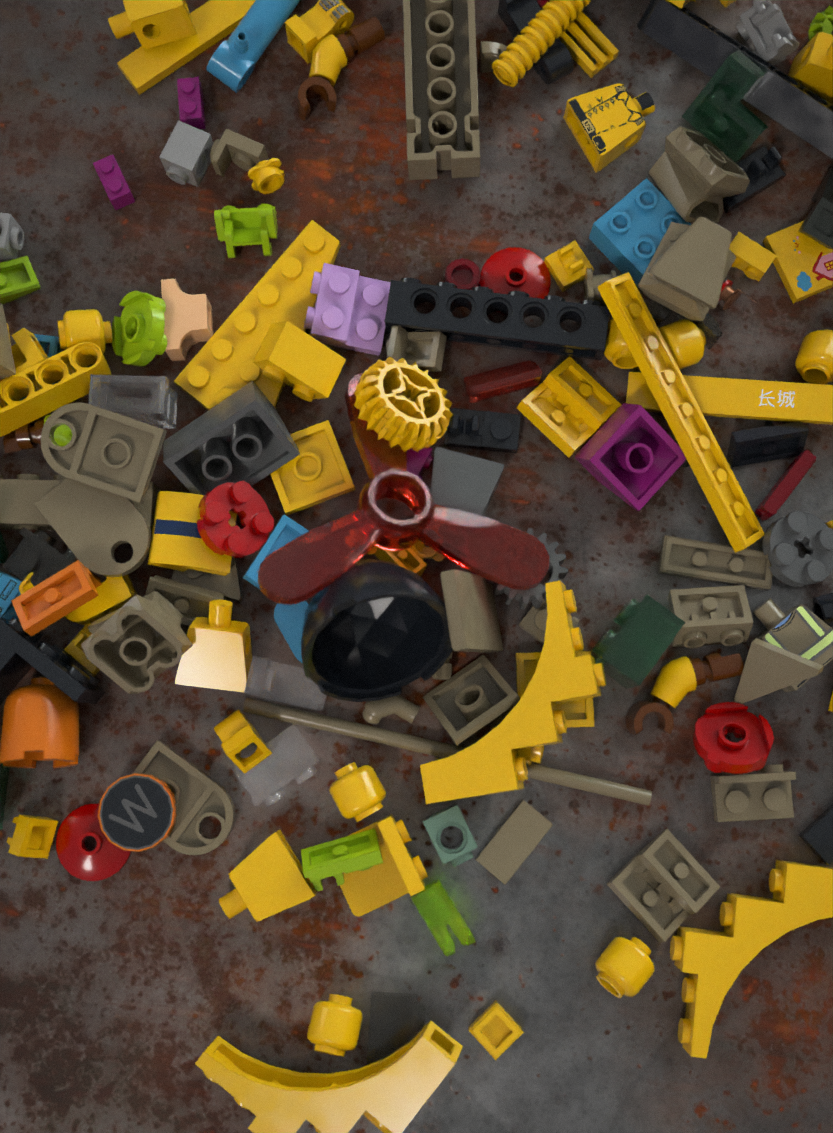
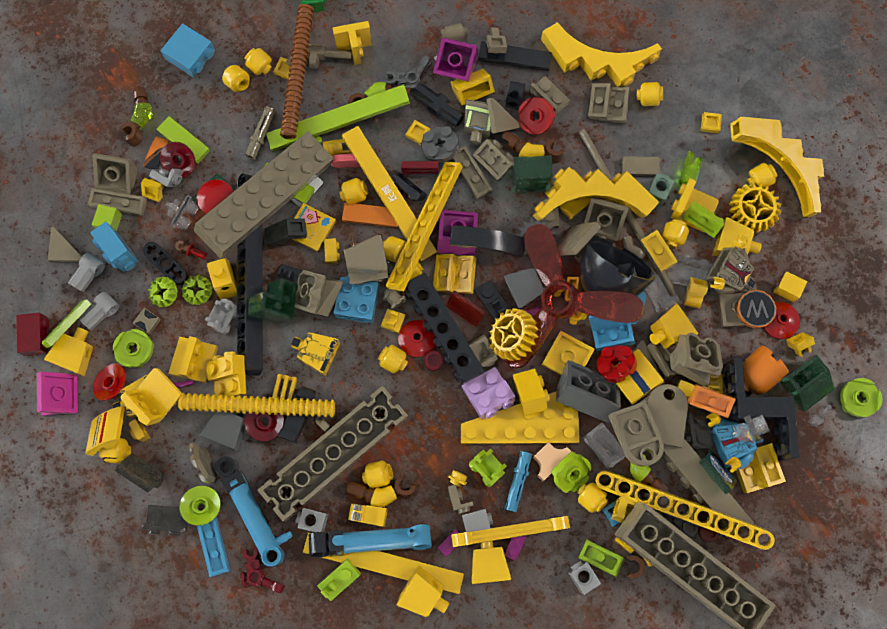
camera: 130 degrees left, 5 degrees down
none -> orange tile [342,202,398,228]
none -> yellow head [362,460,393,489]
none -> yellow head [378,345,408,374]
none -> black slope [449,226,525,257]
none -> yellow piece [451,516,570,547]
none -> yellow torso [471,541,511,584]
none -> dark azure pin [504,451,533,512]
none -> black leg [505,80,526,110]
none -> yellow plate [641,230,678,272]
none -> dark tan torso [706,235,755,294]
none -> yellow gear [729,183,782,233]
none -> yellow panel [773,272,807,303]

